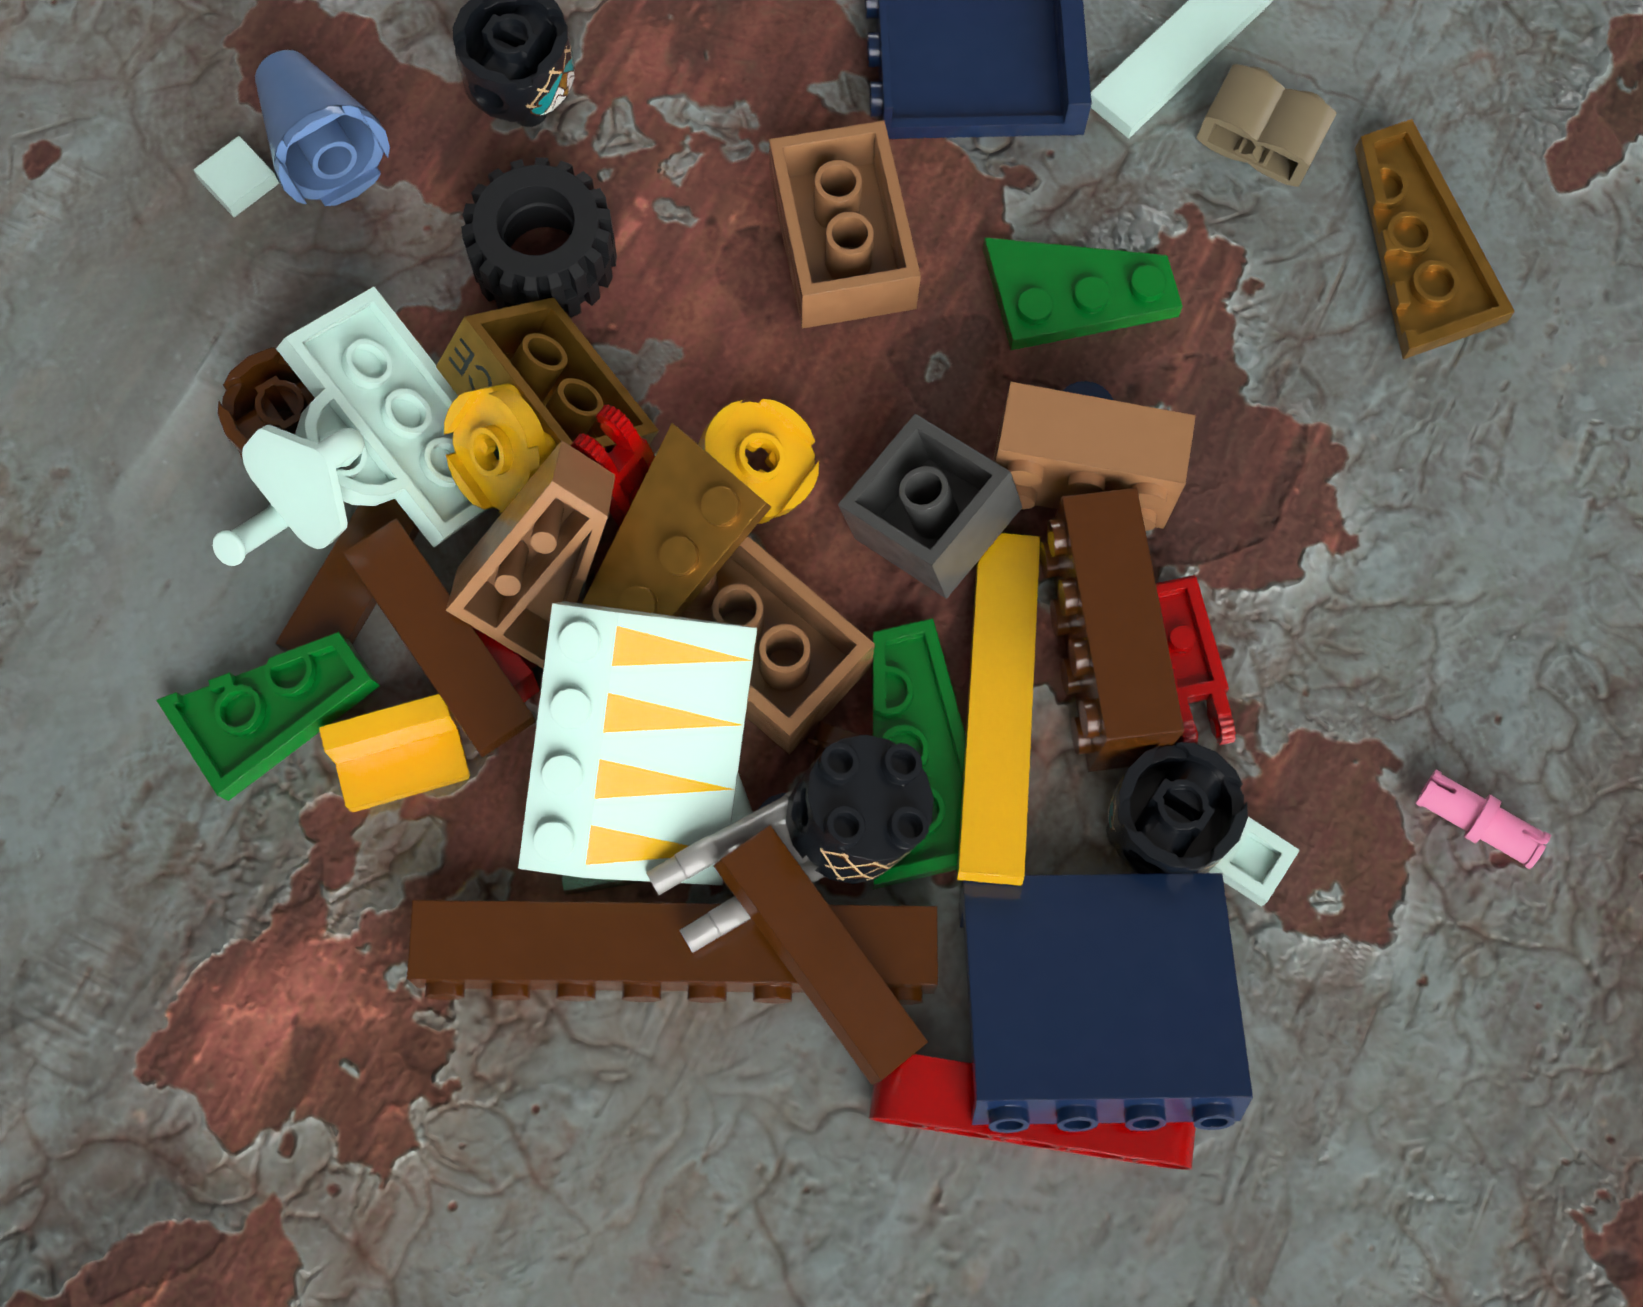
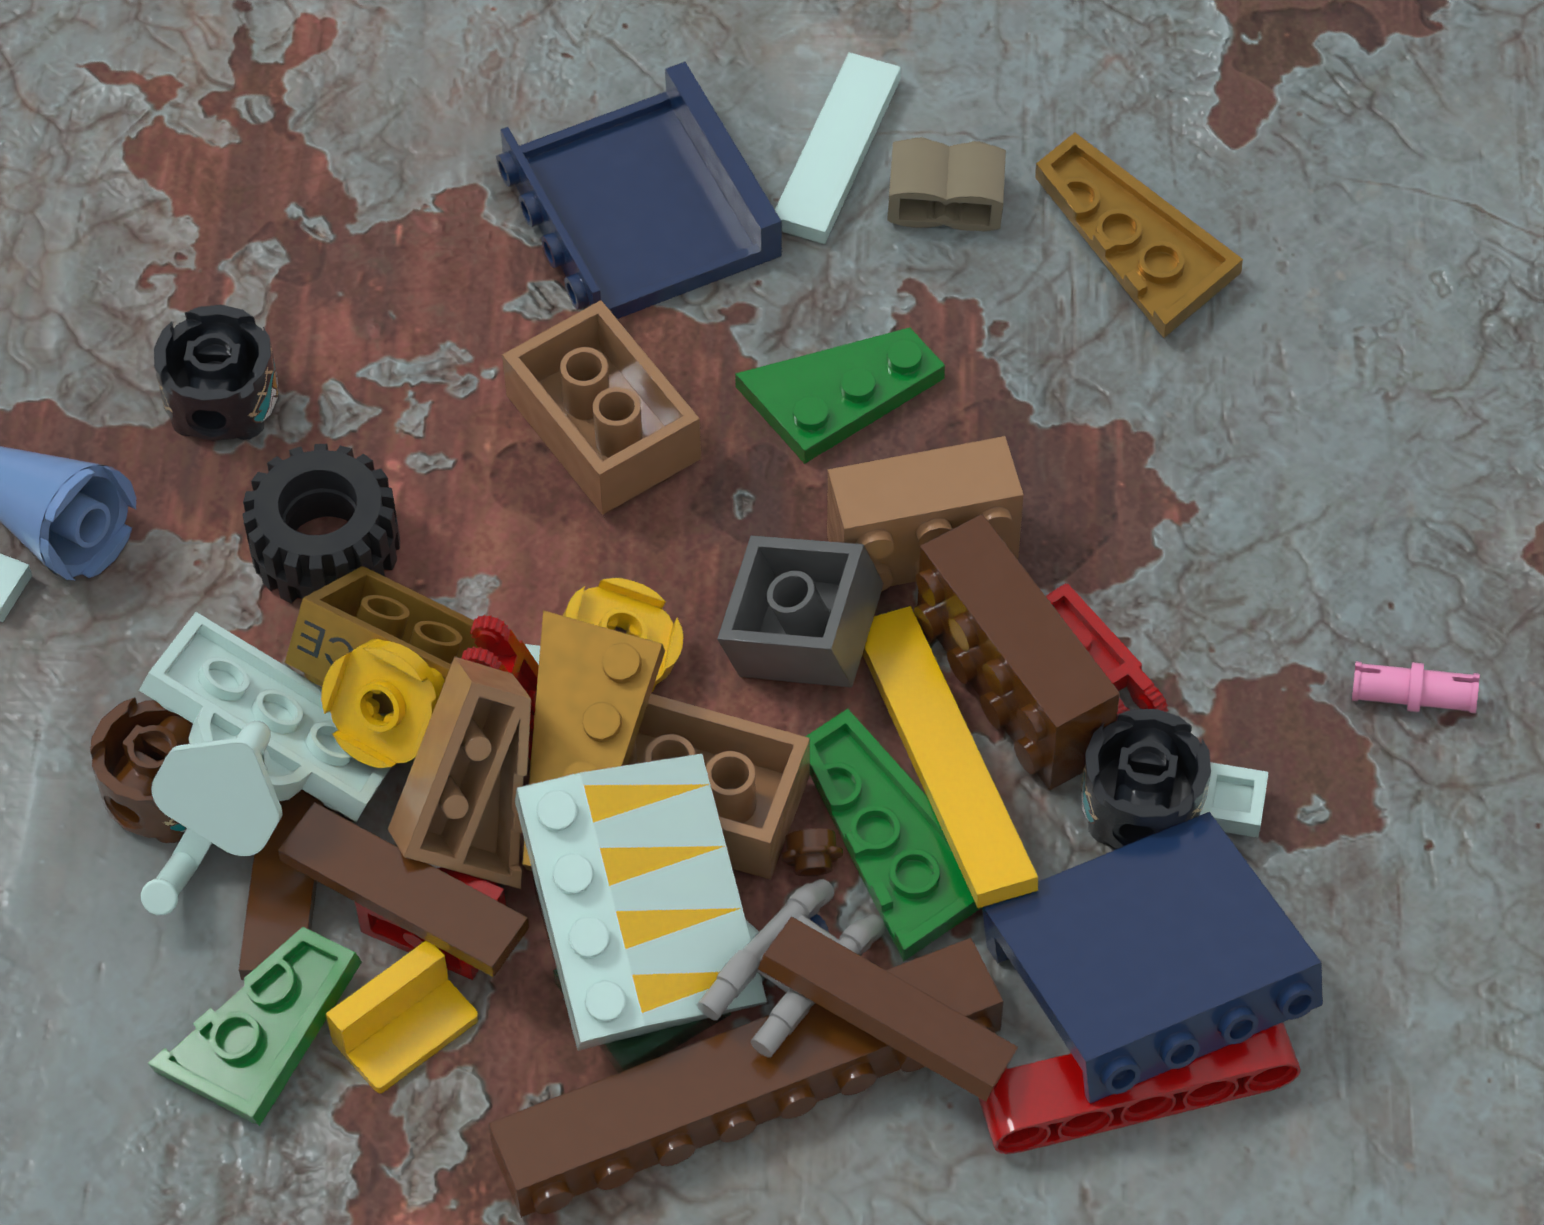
camera: 20 degrees left, 15 degrees down
black brick [786,735,934,884] -> none

